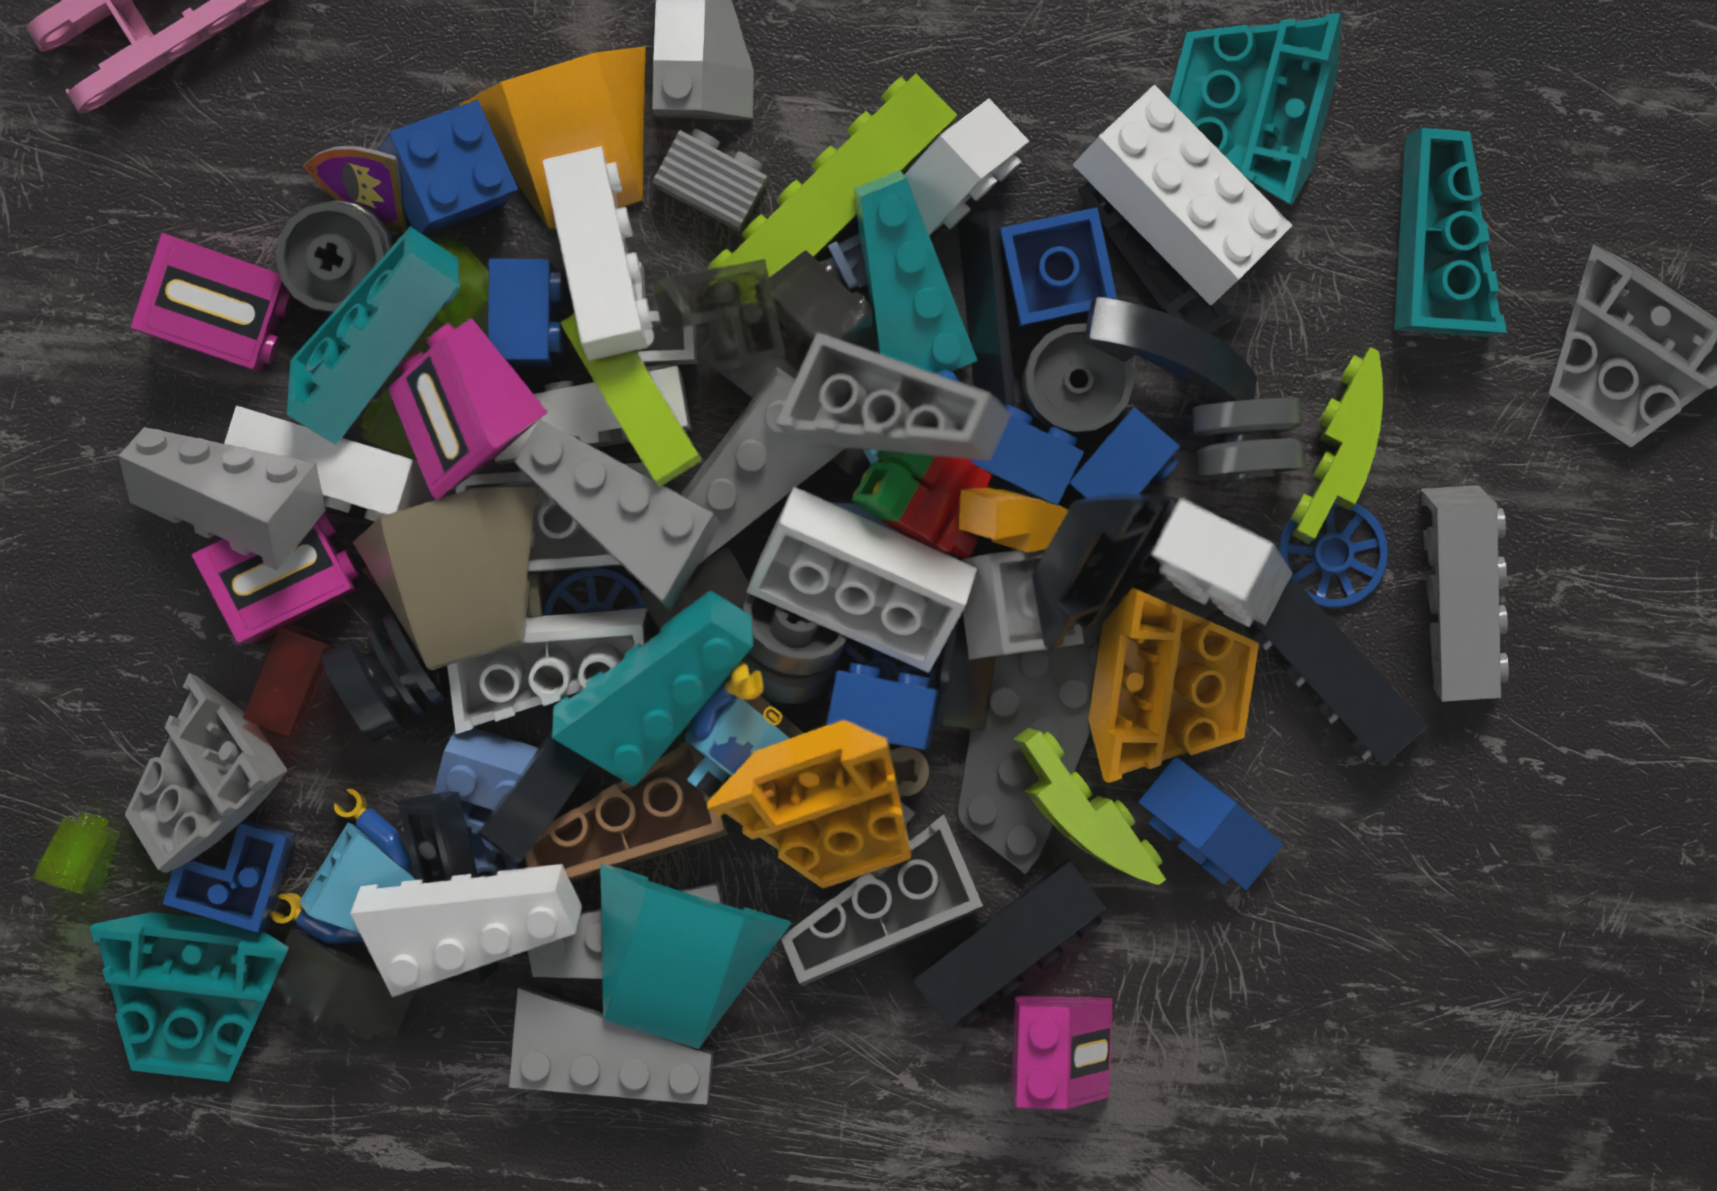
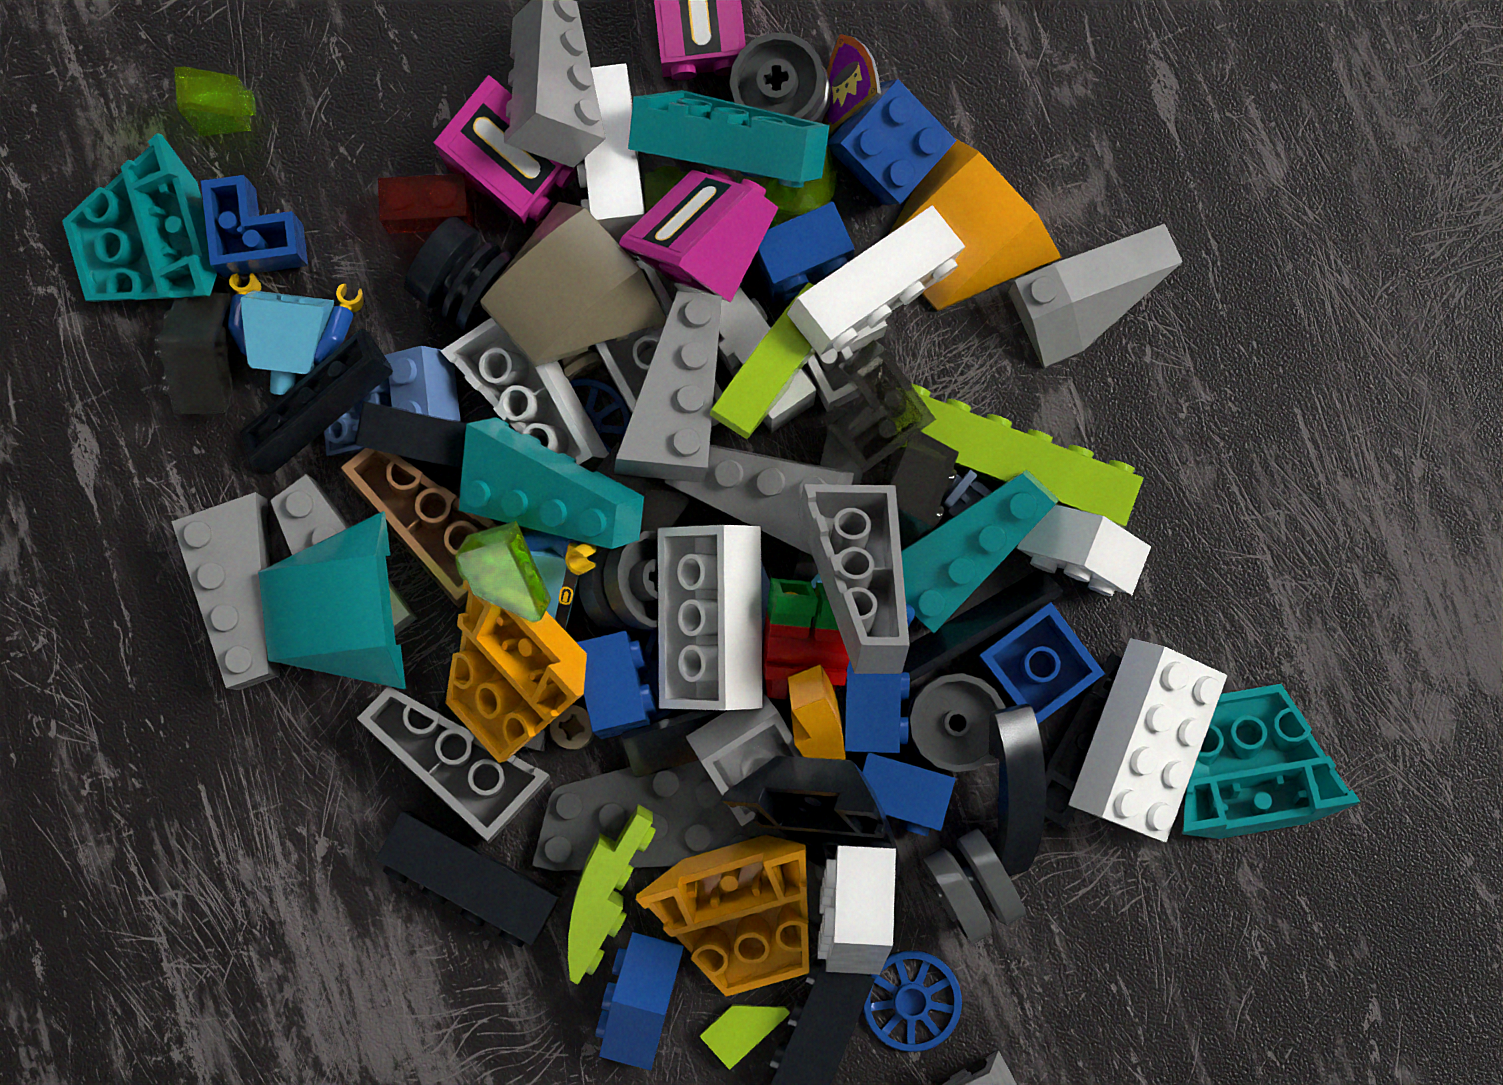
camera: 65 degrees right, 5 degrees down
light grey wedge [125,673,288,873] -> none
white wedge [350,864,582,997] -> none
light grey brick [652,129,768,233] -> none
dark pink slope [1011,995,1112,1109] -> none
lime slope [1290,347,1383,544] -> none
teal wedge [1394,128,1507,337] -> none
none -> clear neon green slope [456,521,551,622]
none -> lime tile [700,1004,790,1070]

